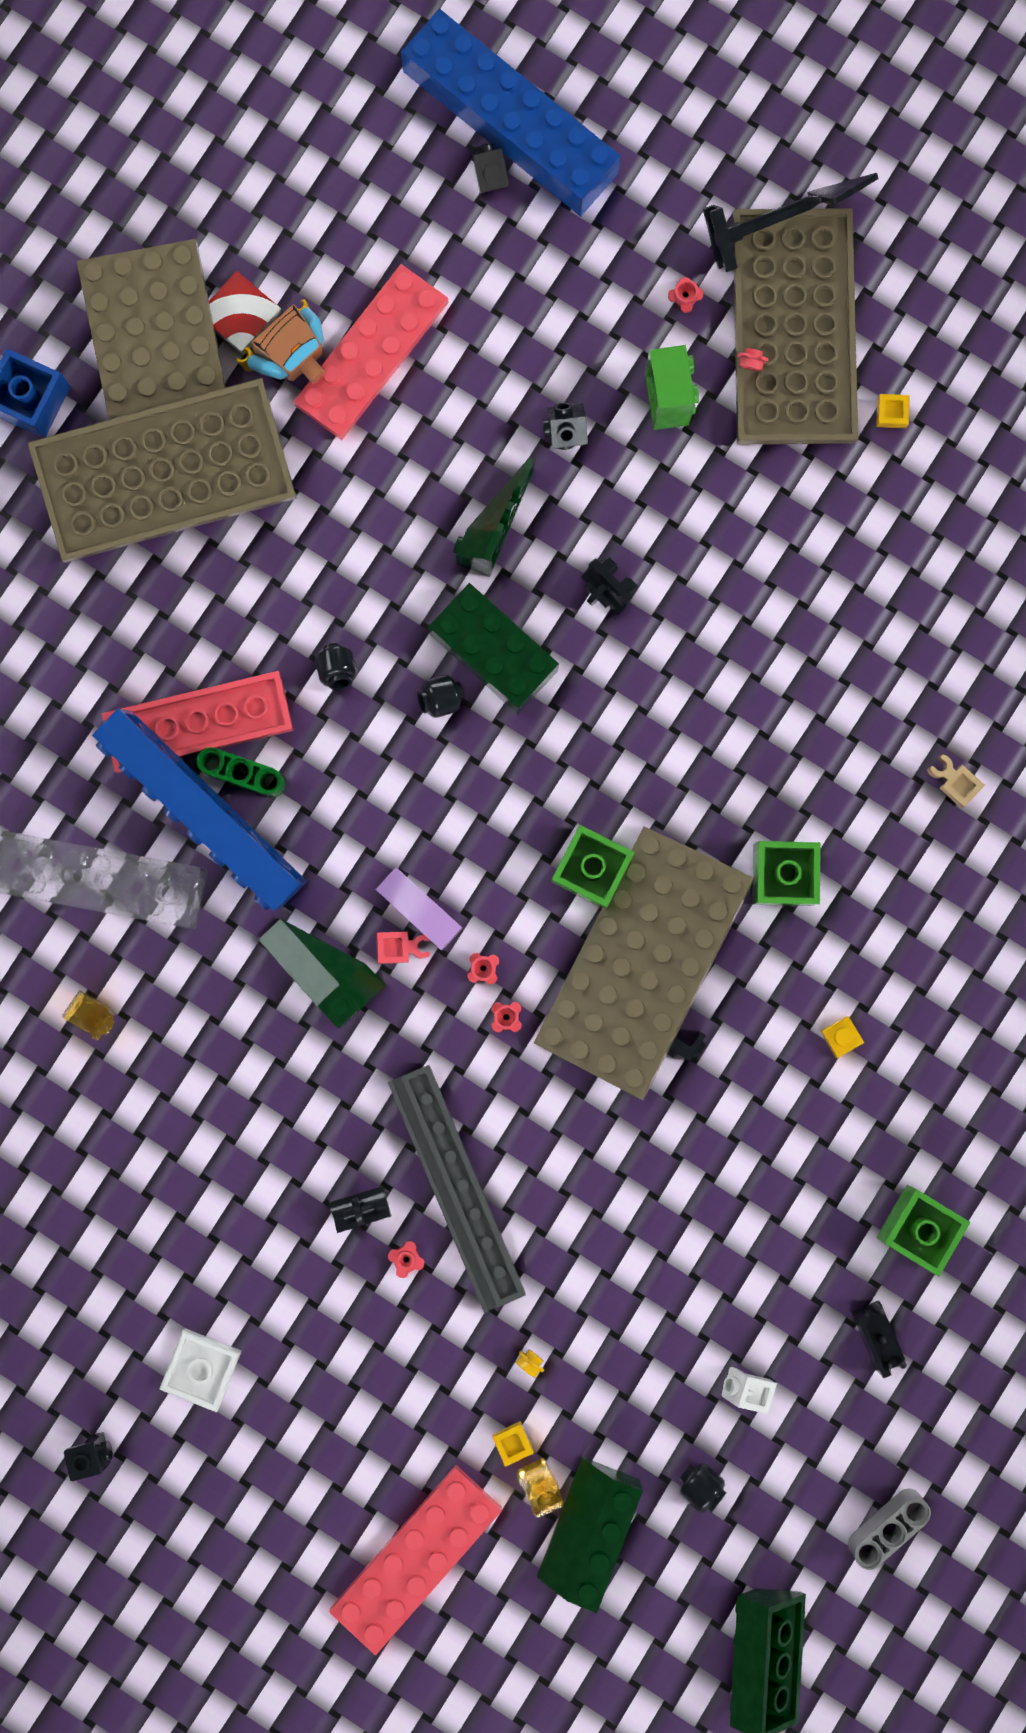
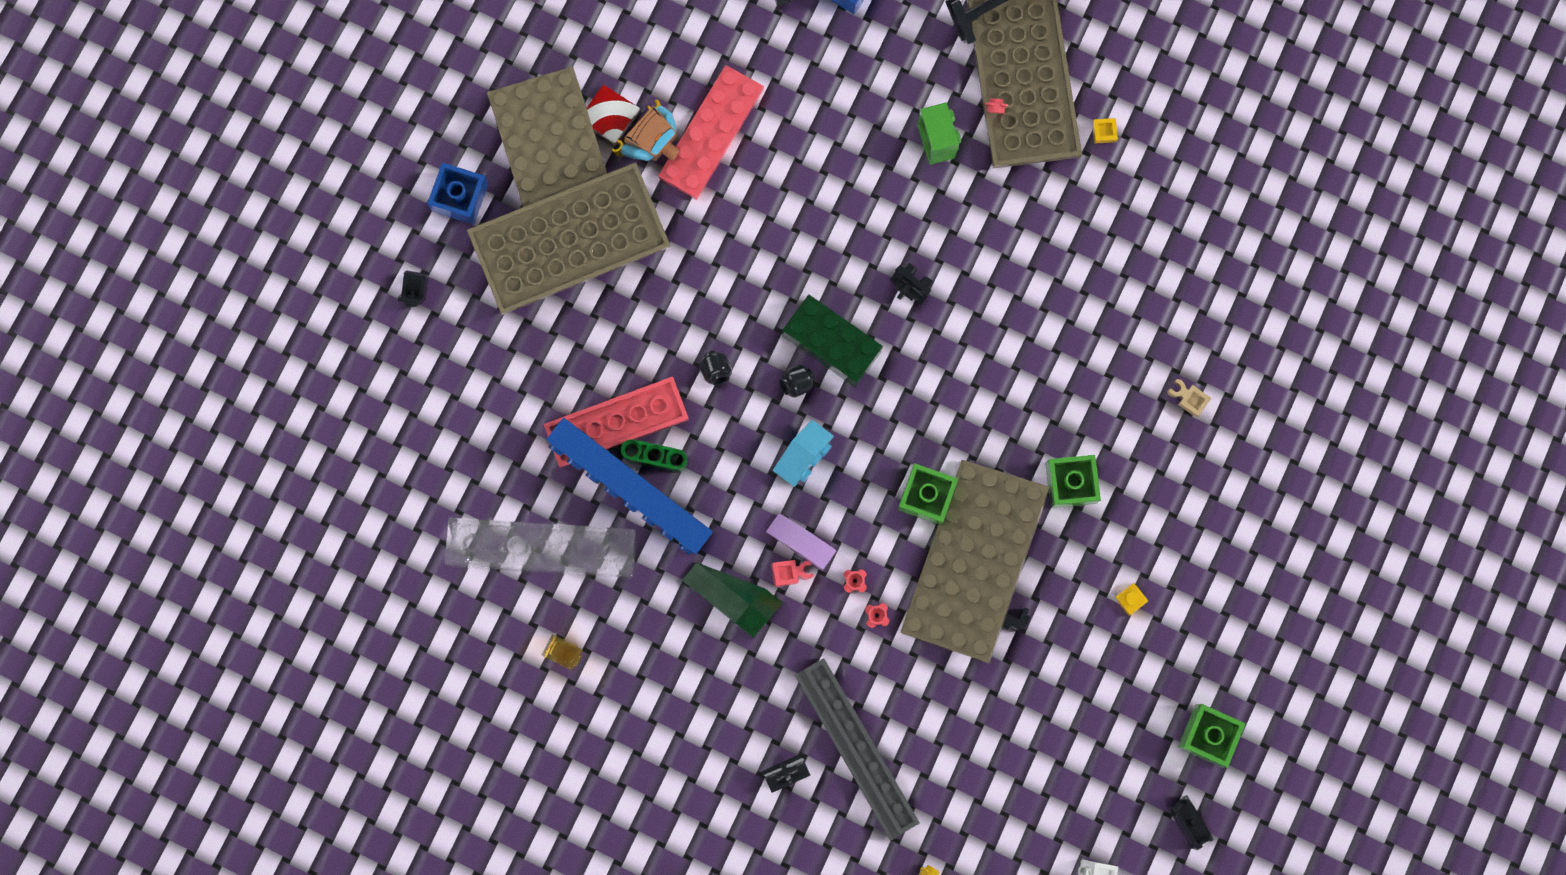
camera: 10 degrees left, 5 degrees down
coral plate [388,1241,424,1278] -> none
dark green wedge [453,457,535,577] -> none
black brick [543,403,588,450] -> none
coral plate [668,277,703,313] -> none
none -> medium azure brick [773,420,834,487]

